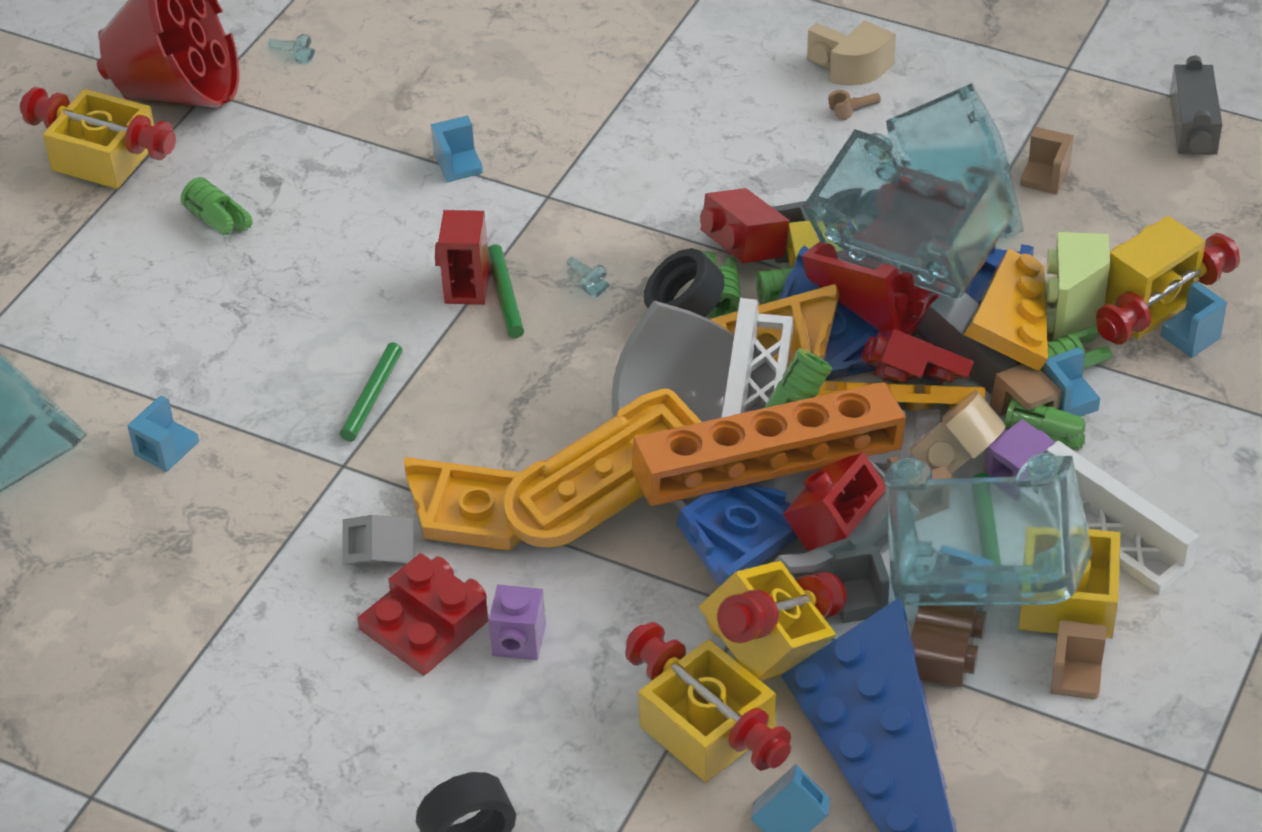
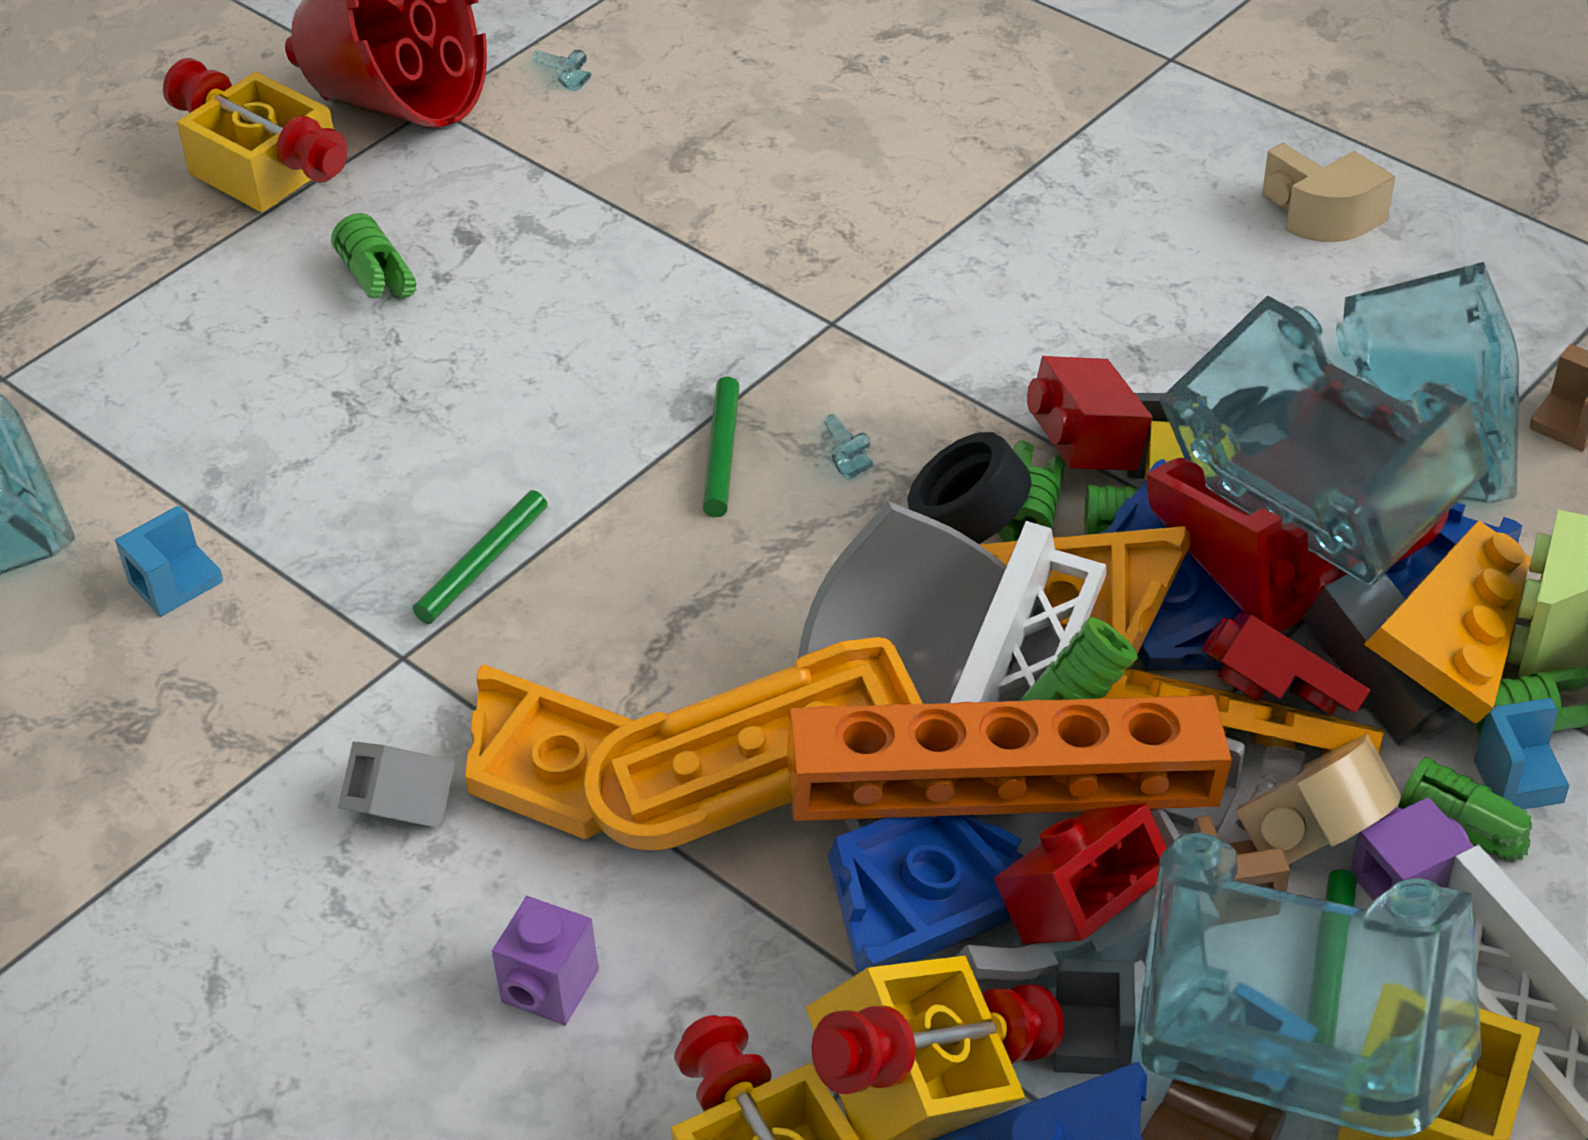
camera: 15 degrees right, 0 degrees up
red plate [357,552,488,676] -> none
dark azure panel [431,115,483,182] -> none
red brick [435,210,490,305] -> none
medium nougat hand [828,90,881,120] -> none
medium nougat panel [990,364,1063,416] -> none

